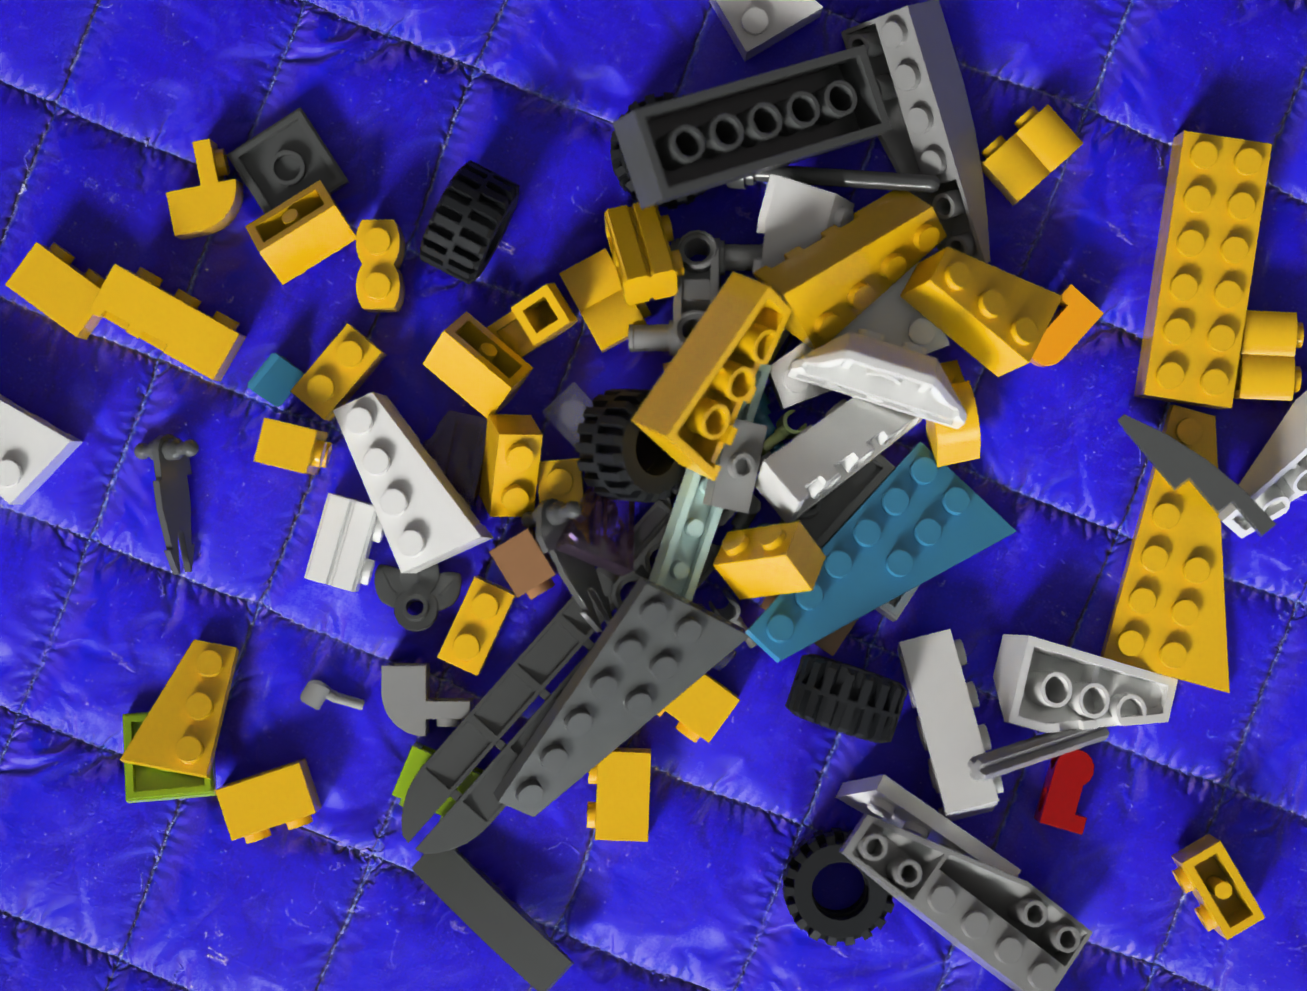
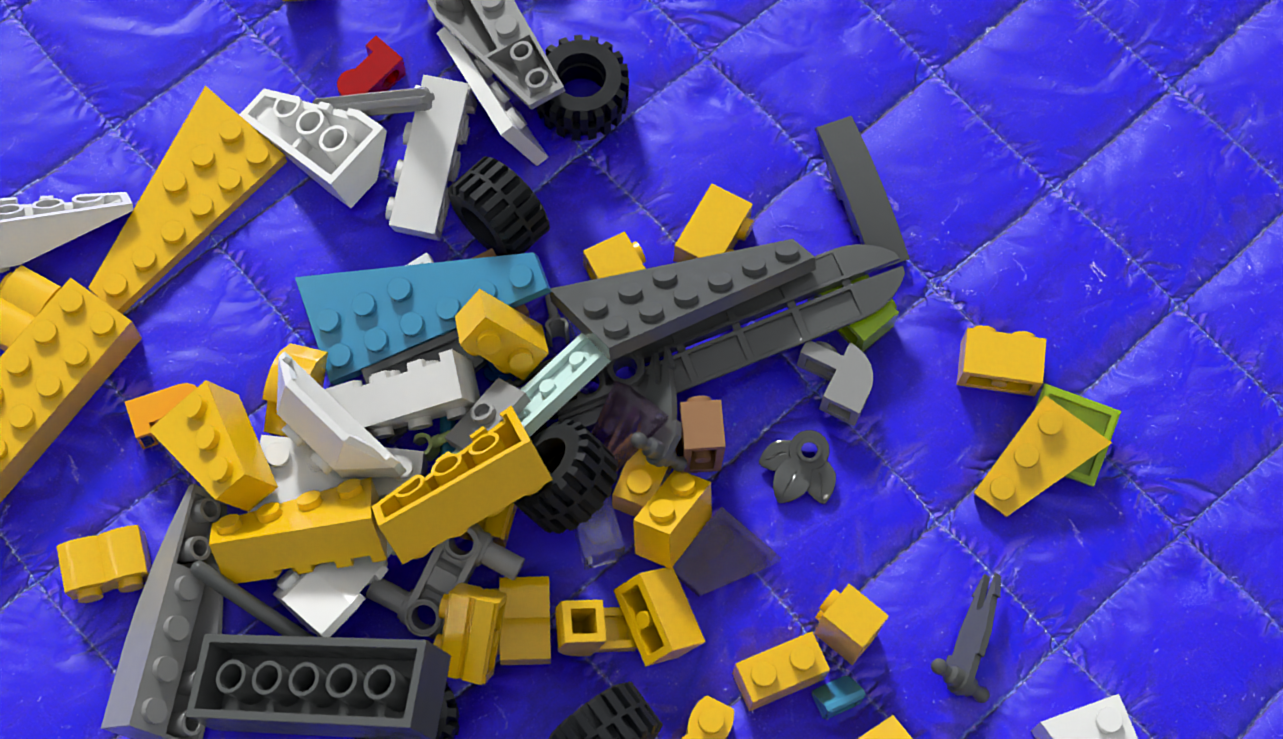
camera: 155 degrees left, 20 degrees down
light grey hand [300,679,365,711] -> none
white brick [304,493,384,592] -> none
white wedge [333,392,494,573] -> none
yellow brick [437,575,516,676] -> none
dark grey slope [1117,414,1276,537] -> none

